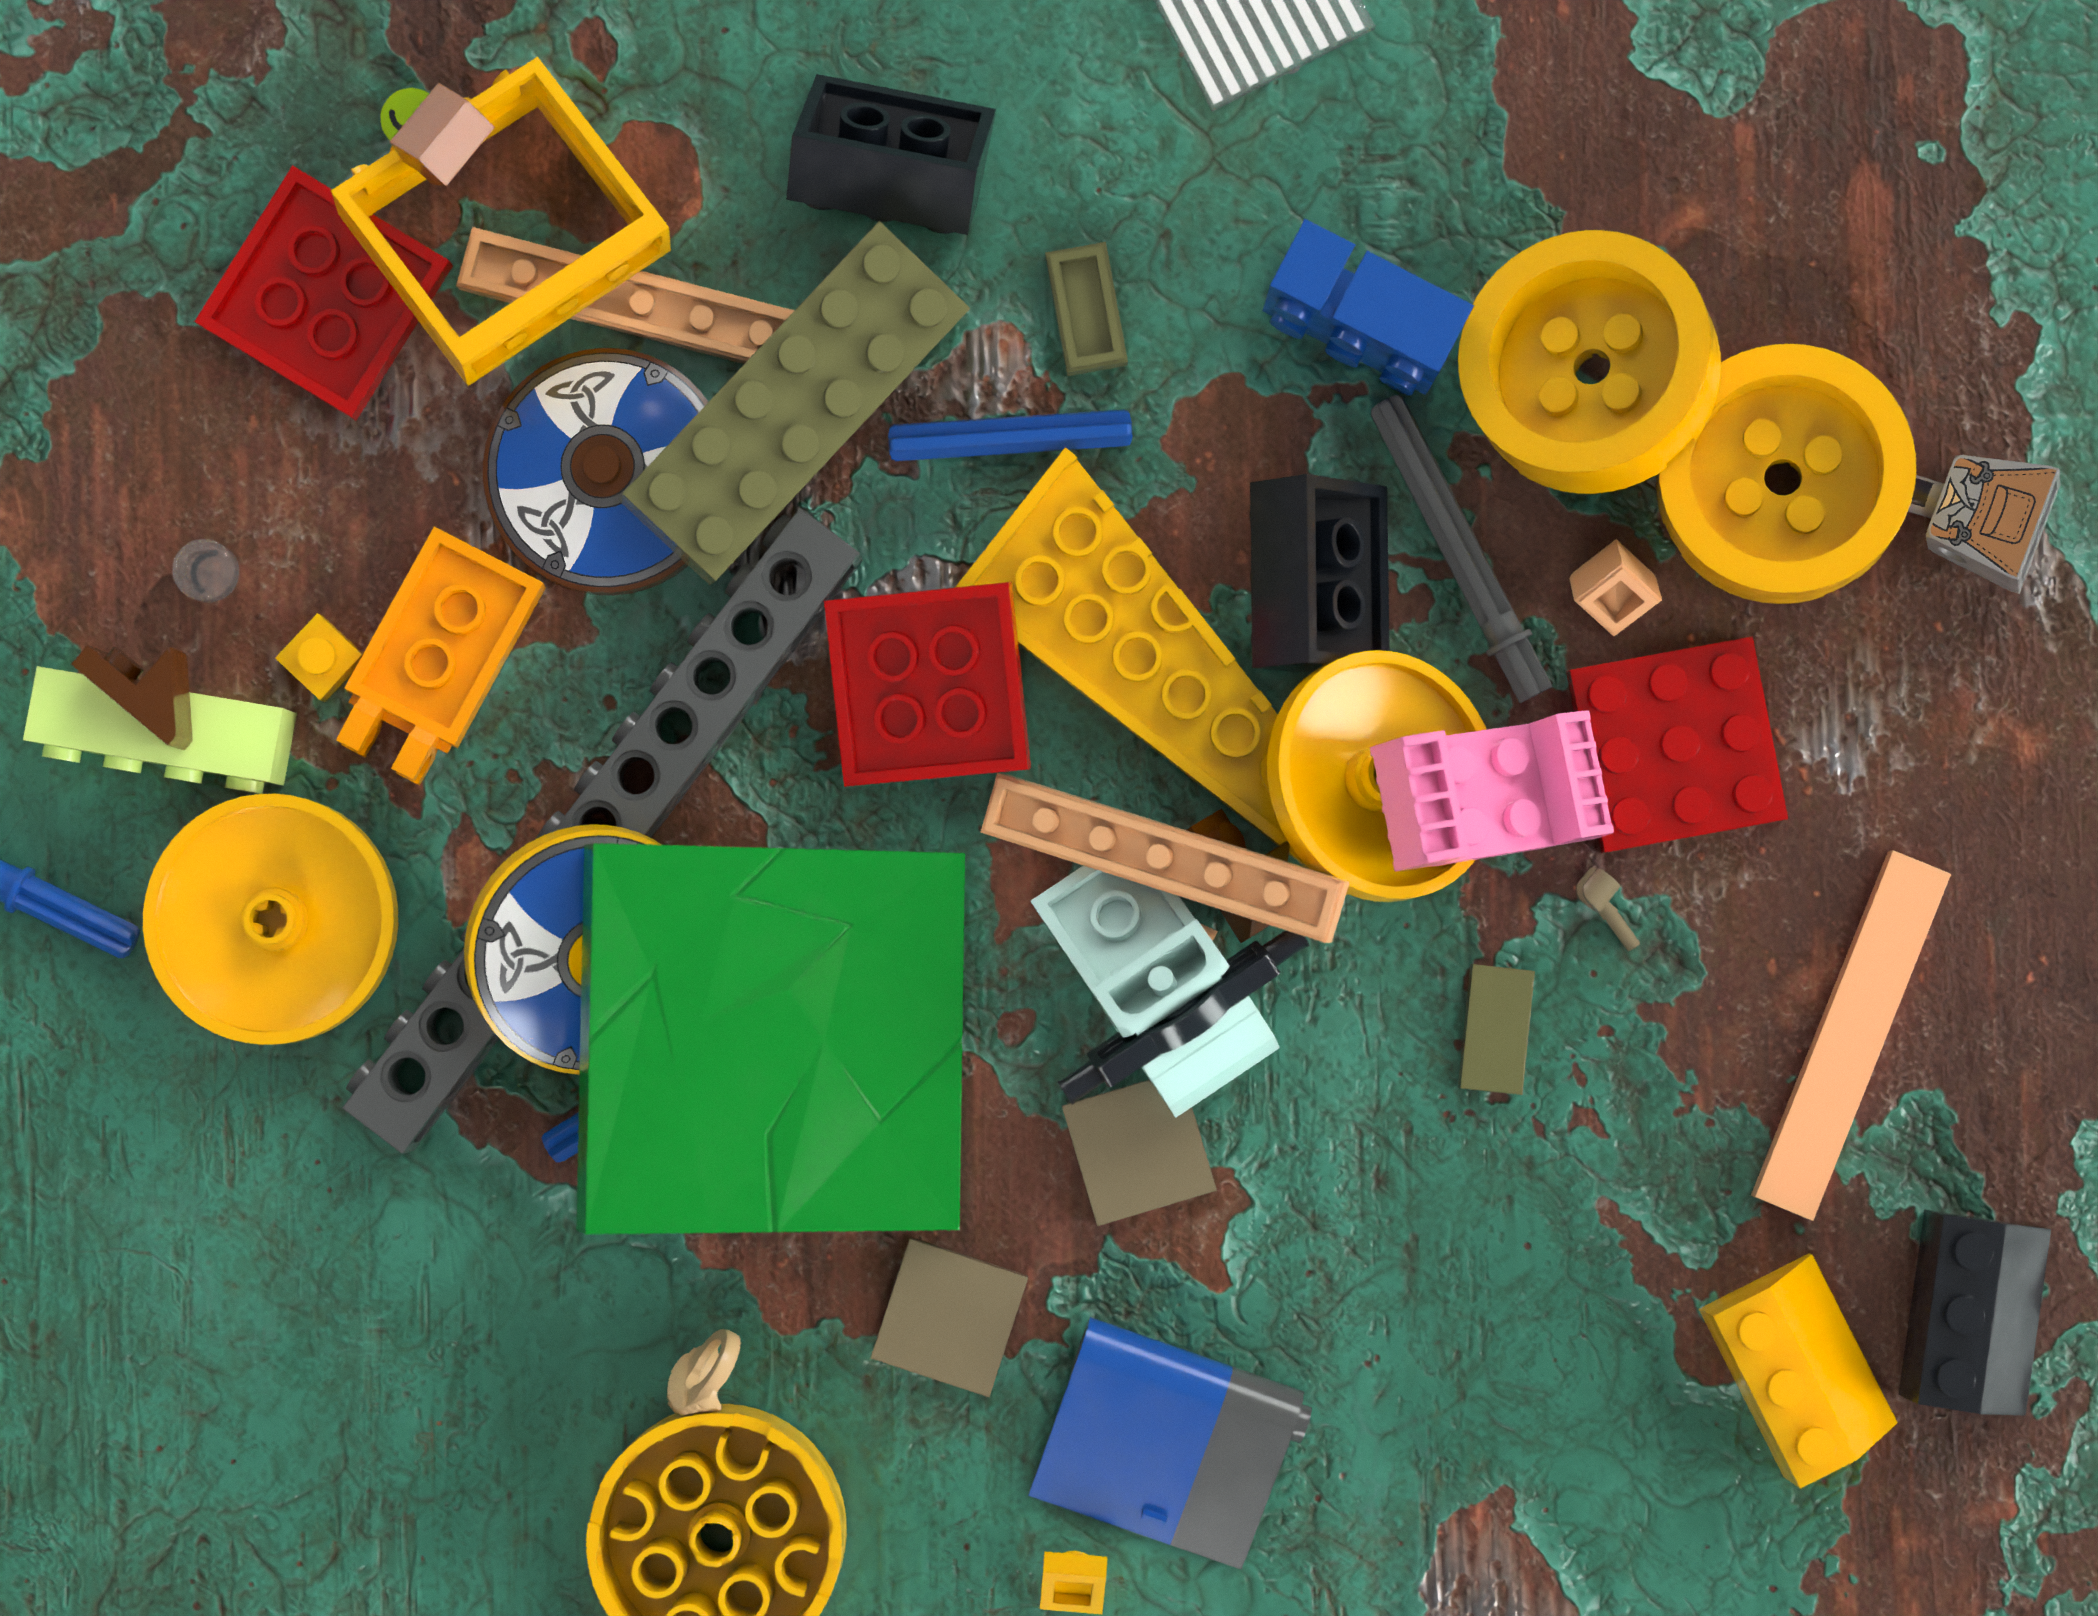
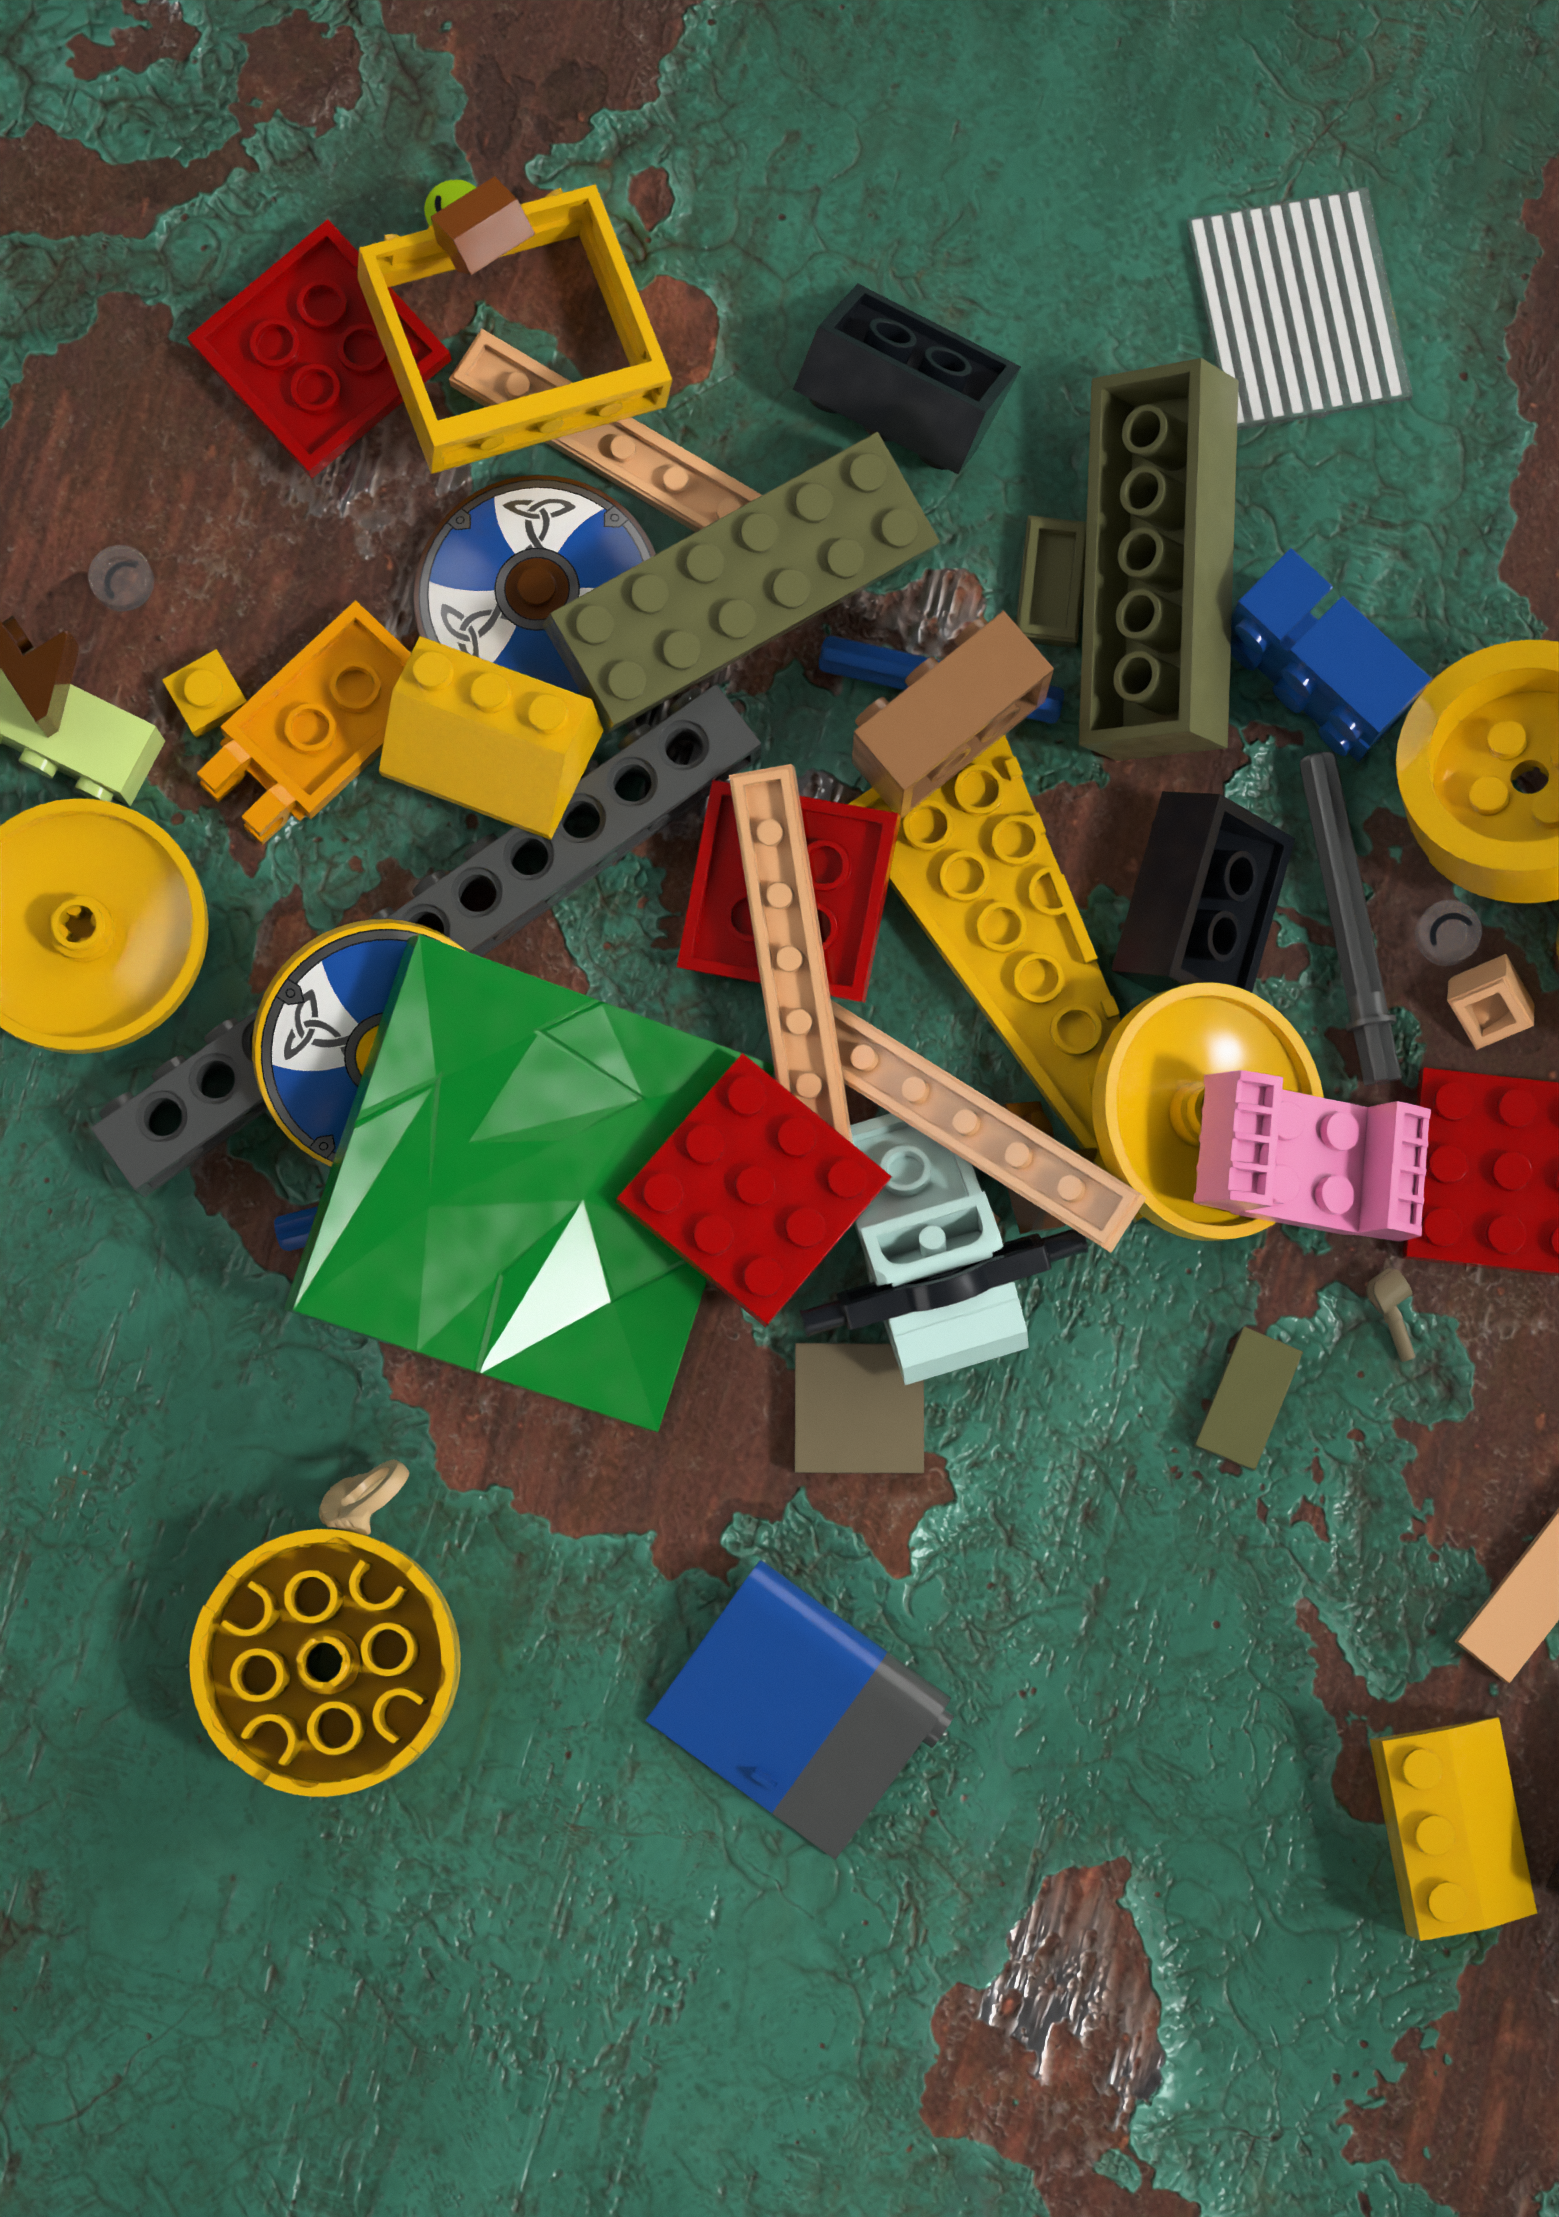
camera: 10 degrees right, 5 degrees down
dark tan tile [871,1237,1029,1397] -> none
yellow plate [1040,1551,1107,1615] -> none
none -> yellow slope [379,636,604,840]
none -> red plate [616,1053,892,1328]
none -> light nougat tile [729,764,853,1144]
none -> medium nougat brick [852,610,1054,819]
none -> olive brick [1079,358,1239,761]
none -> clear tile [1415,900,1482,966]

